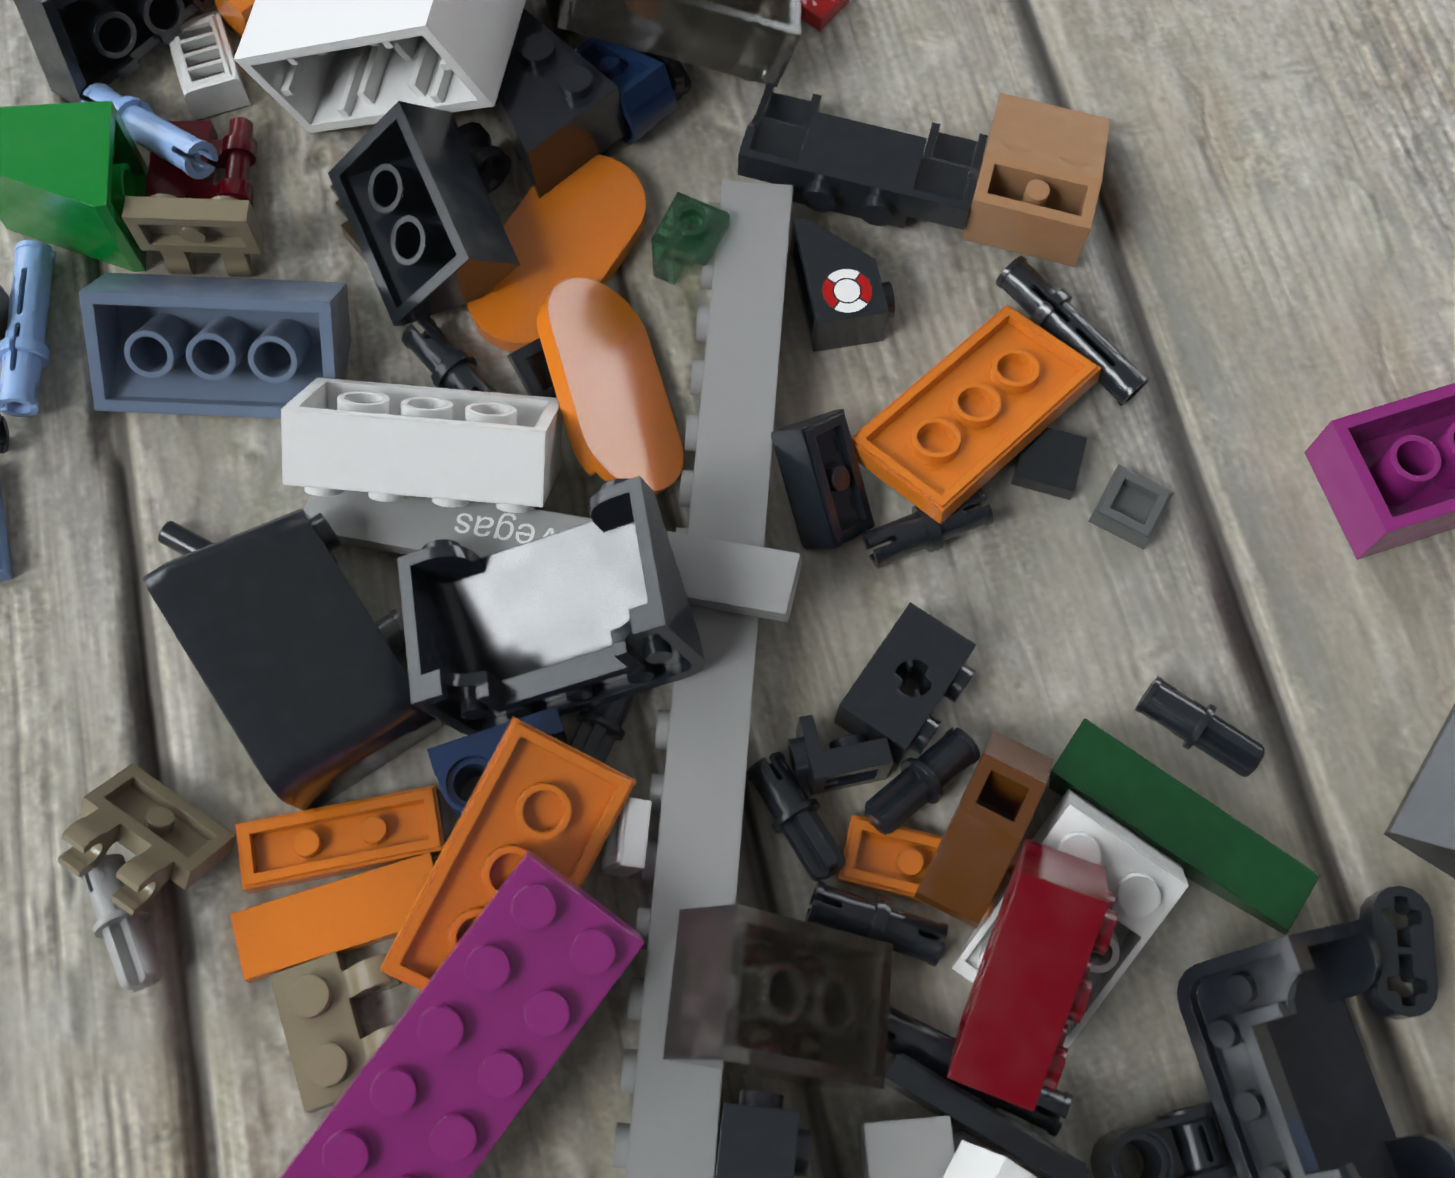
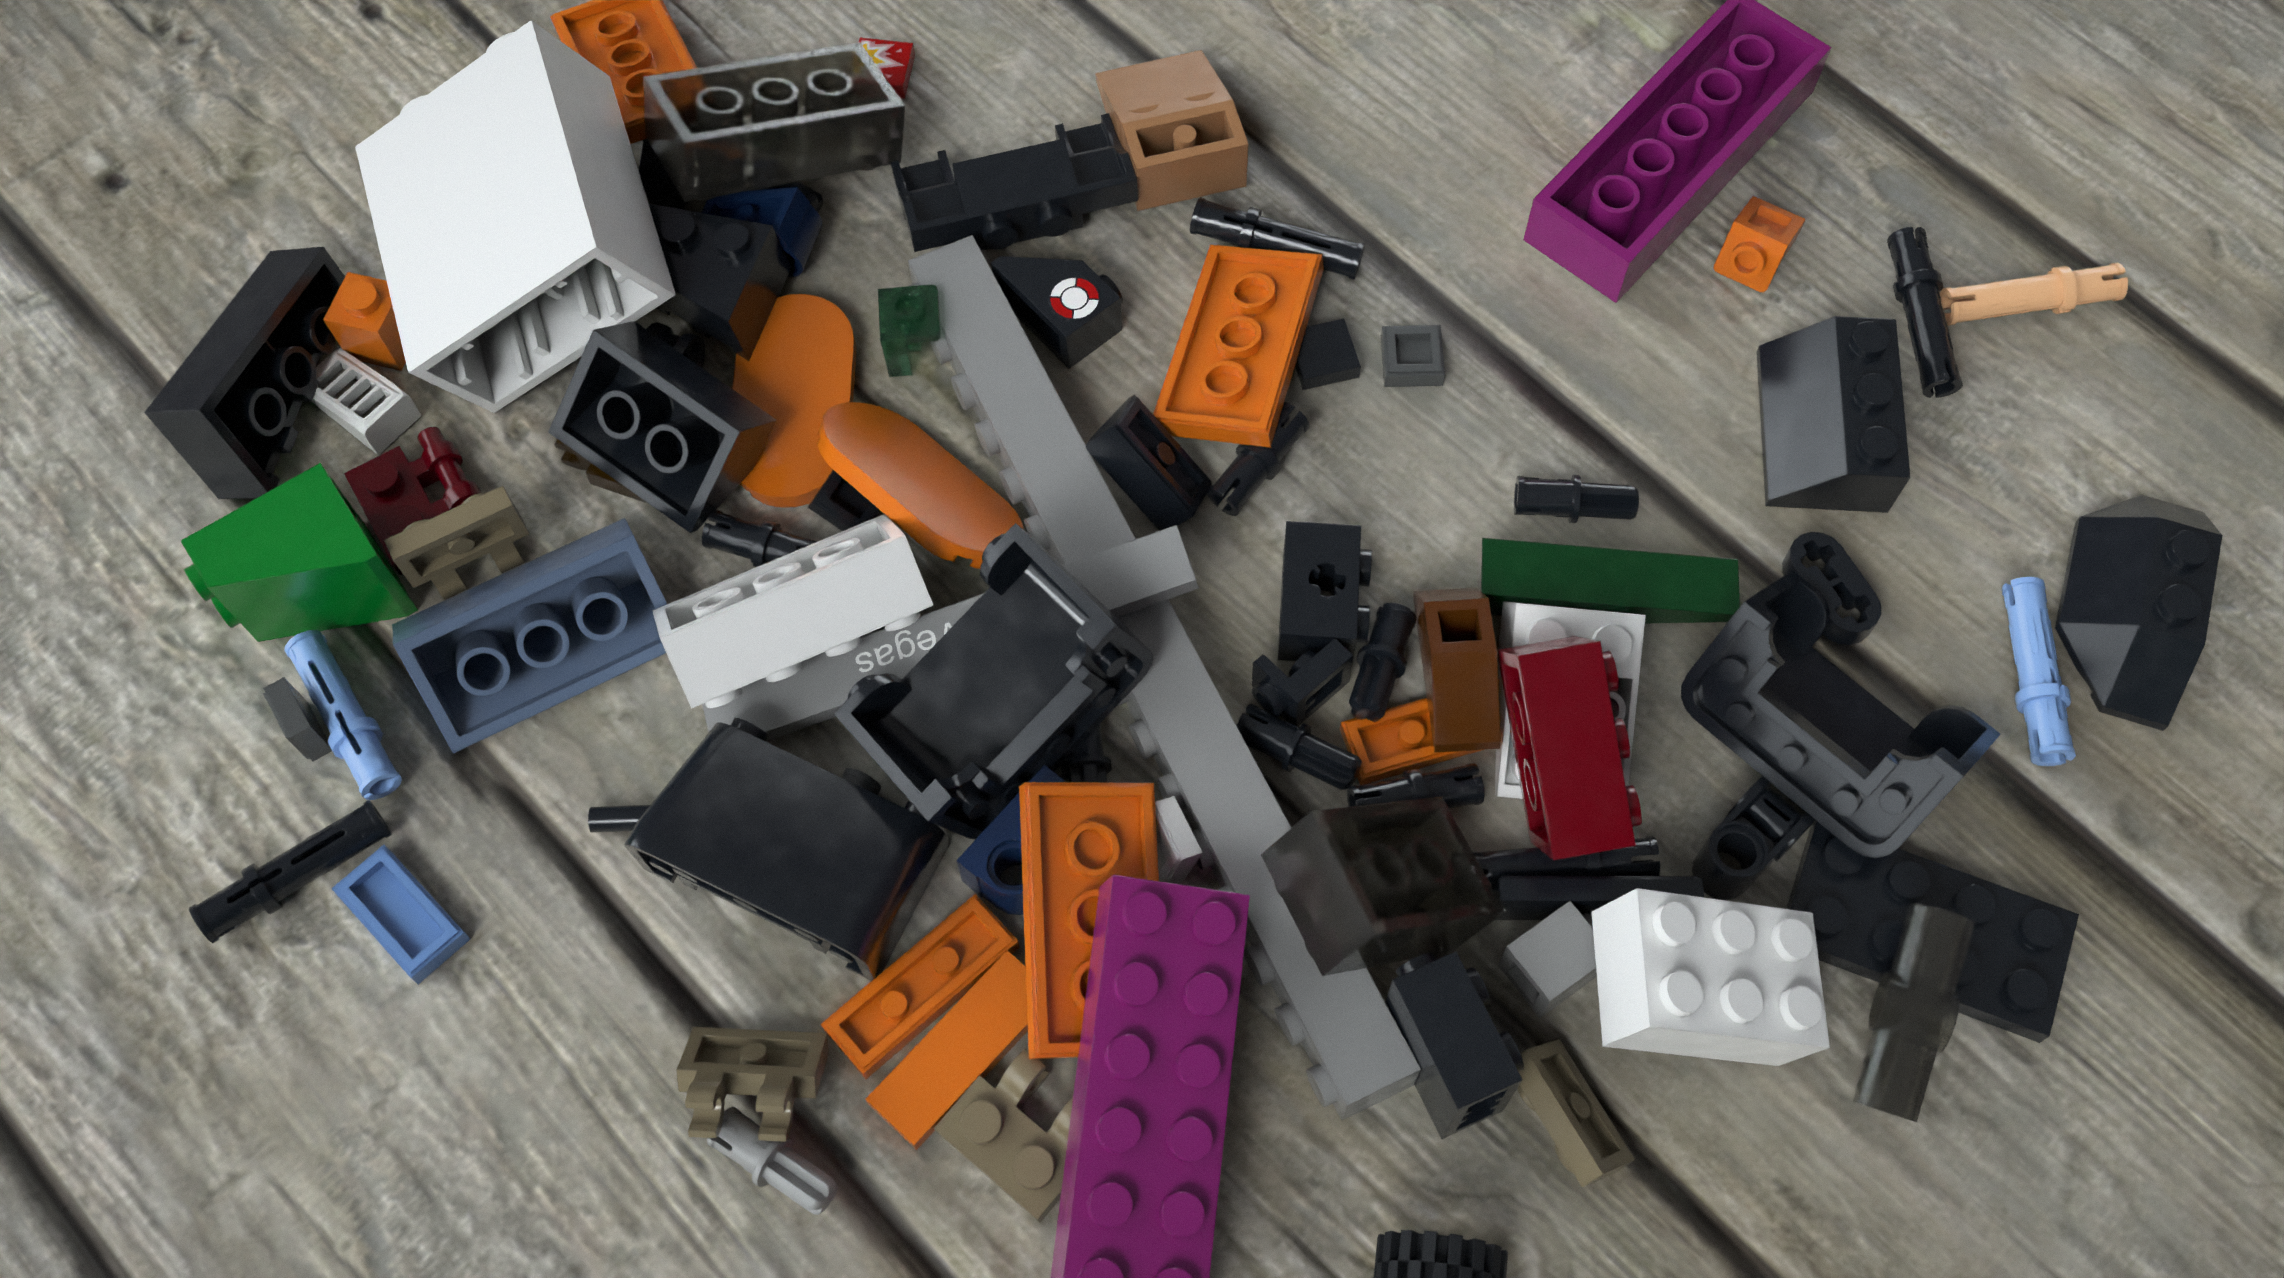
camera: 25 degrees left, 5 degrees down
light blue pin [81,83,218,179] -> none

